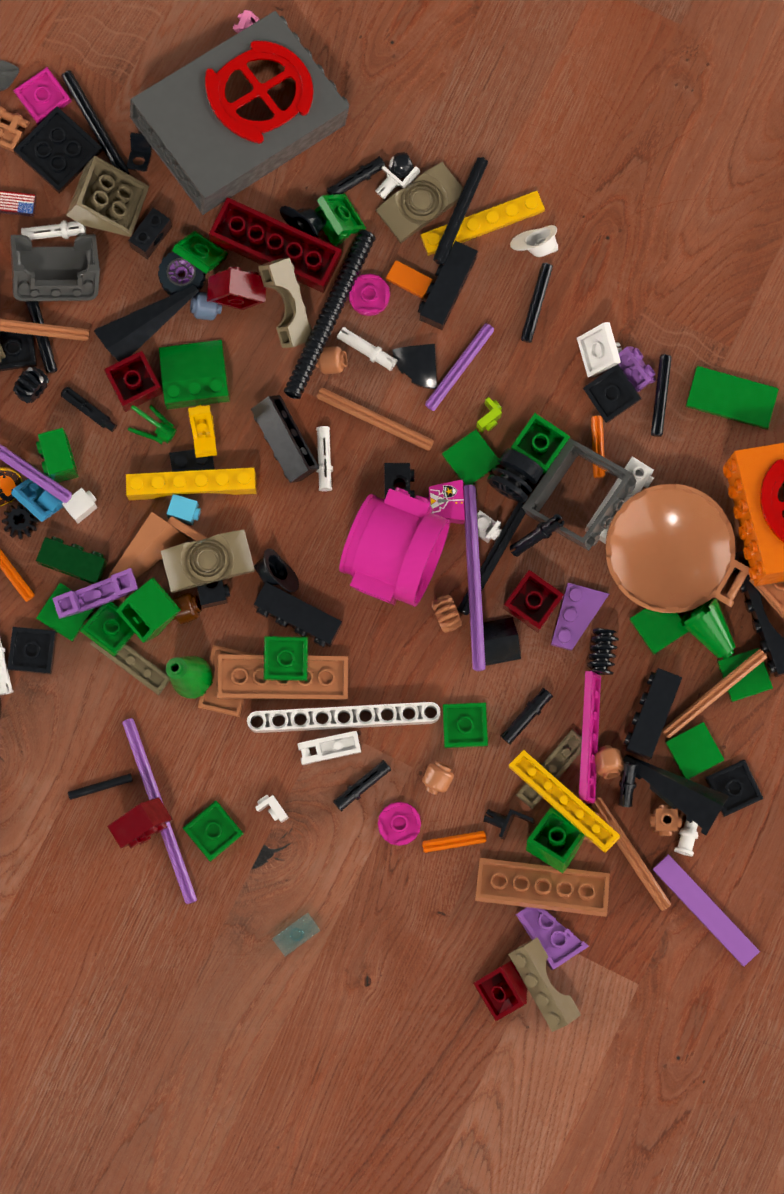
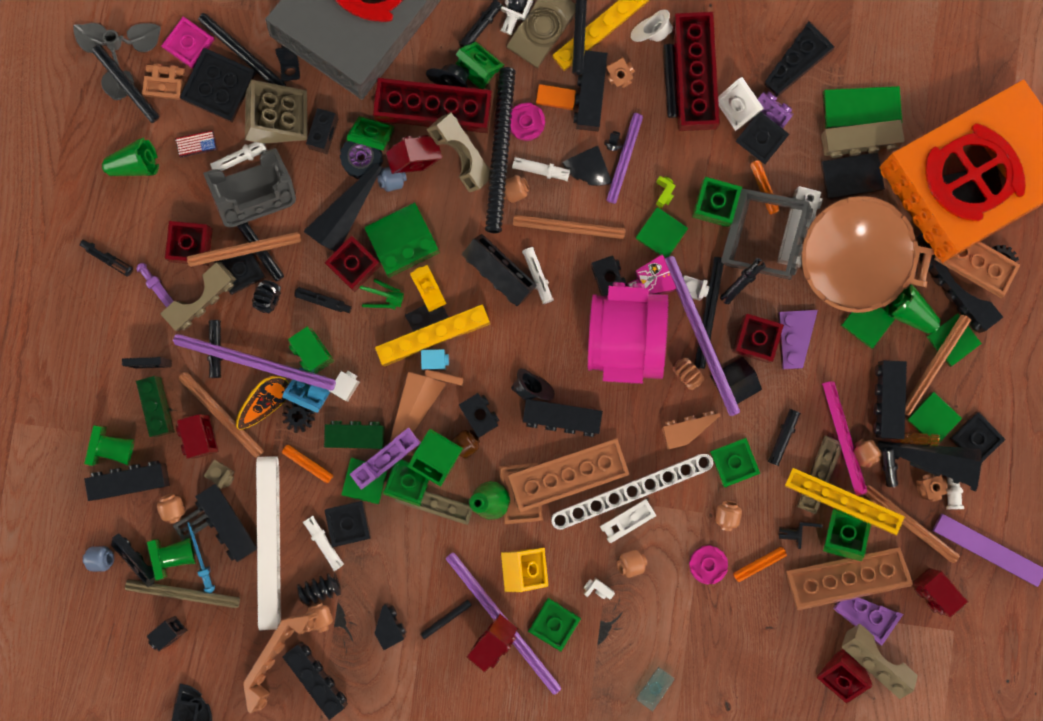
camera: 15 degrees left, 5 degrees up
dark tan slope [161,530,255,593] -> none
green tile [263,636,308,681] -> none
black pin [333,760,392,812] -> none
black wheel [487,448,544,503] -> none
black piece [587,628,619,675] -> none
black axle [651,354,672,437] -> none
none -> black slope [374,602,407,651]
none -> yellow slope [501,548,548,592]
none -> black plate [604,131,623,151]
none -> nougat brick [606,56,635,88]
none -> nougat head [617,550,647,578]
none -> nougat slope [661,411,720,449]
none -> dark red brick [673,12,720,131]
none -> black wing [764,21,835,97]
none -> dark tan brick [821,120,905,158]
none -> black tile [821,152,885,199]
none -> clear orange axle [900,433,940,446]
none -> dark red brick [912,568,968,617]

